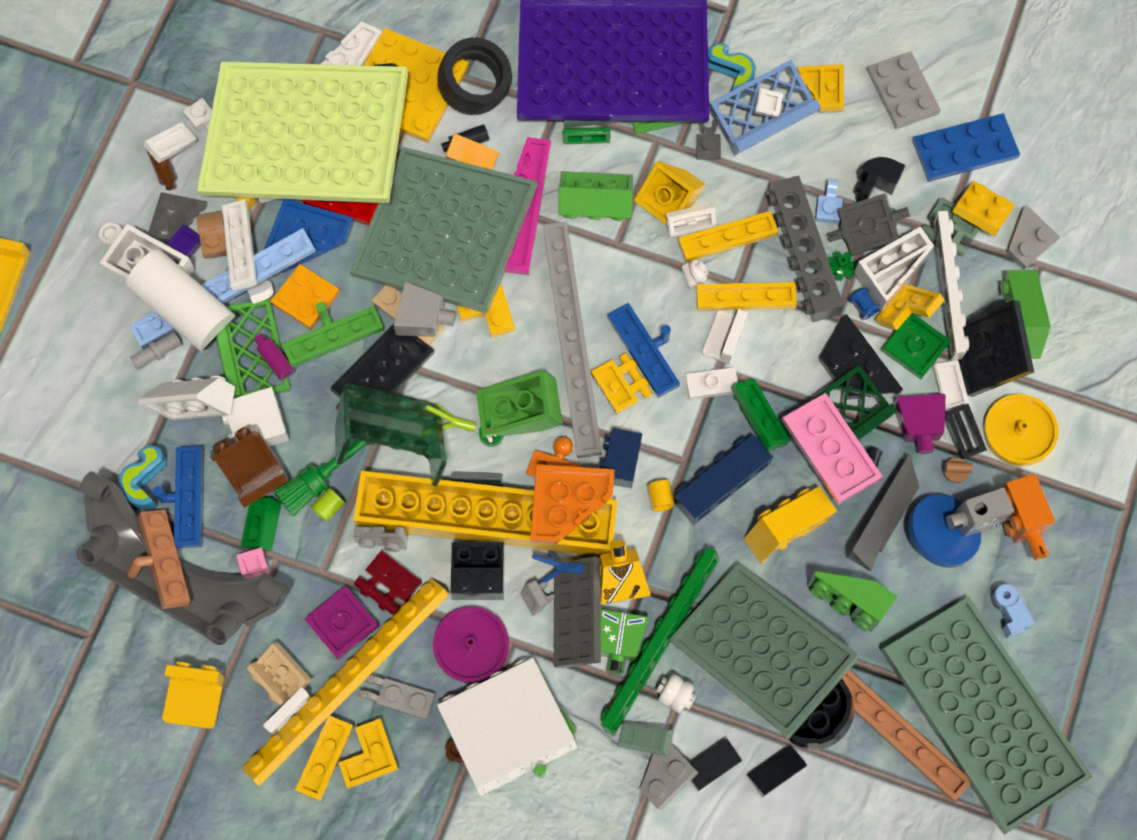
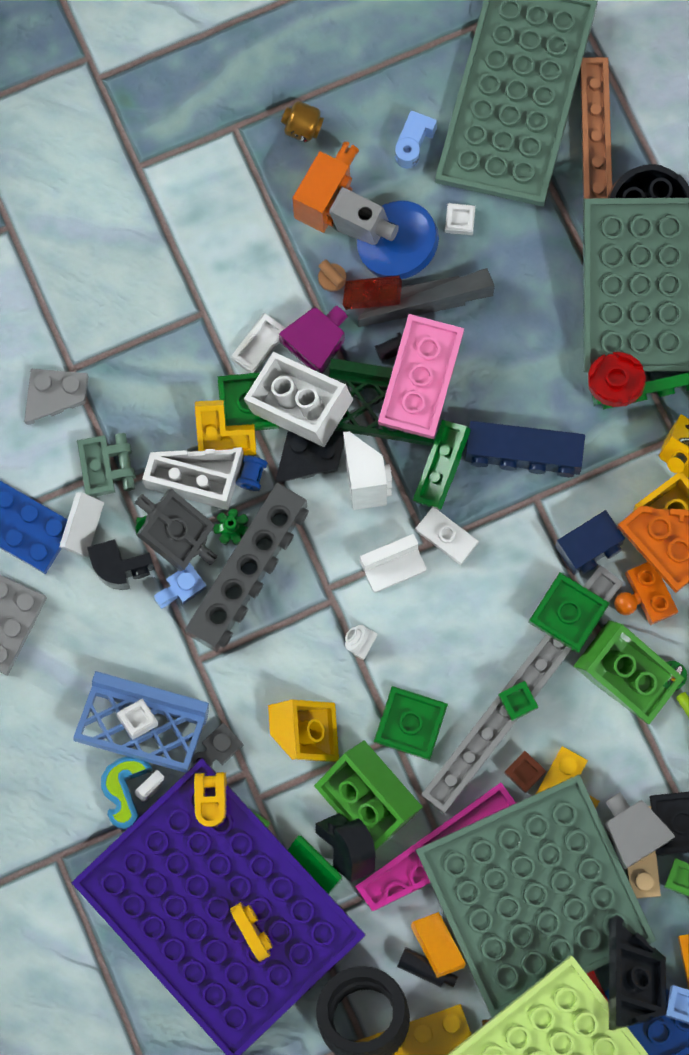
camera: 130 degrees left, 5 degrees up
yellow plate [591,353,653,415] -> none
blue plate [607,303,680,398] -> none
yellow beam [647,480,675,512] -> none
white tile [666,203,717,238] -> none
yellow plate [678,211,779,263] -> none
yellow plate [696,282,797,311] -> none
yellow wedge [744,486,837,564] -> none
yellow wing [798,64,844,112] -> none
bright green slope [808,571,898,632] -> none
white plate [933,211,969,360] -> none
black tile [945,403,987,459] -> none
yellow plate [952,181,1015,236] -> none
black plate [960,300,1034,397] -> none
yellow piece [983,394,1059,467] -> none
bright green wedge [1001,270,1051,359] -> none
none -> white tile [59,492,104,557]
none -> white tile [135,770,164,802]
none -> yellow plate [194,772,227,827]
none -> yellow plate [230,902,273,962]
none -> white brick [244,352,354,447]
none -> pearl gold head [281,101,324,142]
none -> black brick [315,813,376,882]
none -> clear red plate [343,276,402,310]
none -> white slope [343,431,392,510]
none -> green tile [374,686,448,761]
none -> white tile [445,203,476,236]
none -> green plate [498,681,538,722]
none -> copper plate [504,751,546,794]
none -> green tile [528,572,610,654]
none -> red tile [588,352,646,407]
none -> black wing [609,915,666,1031]

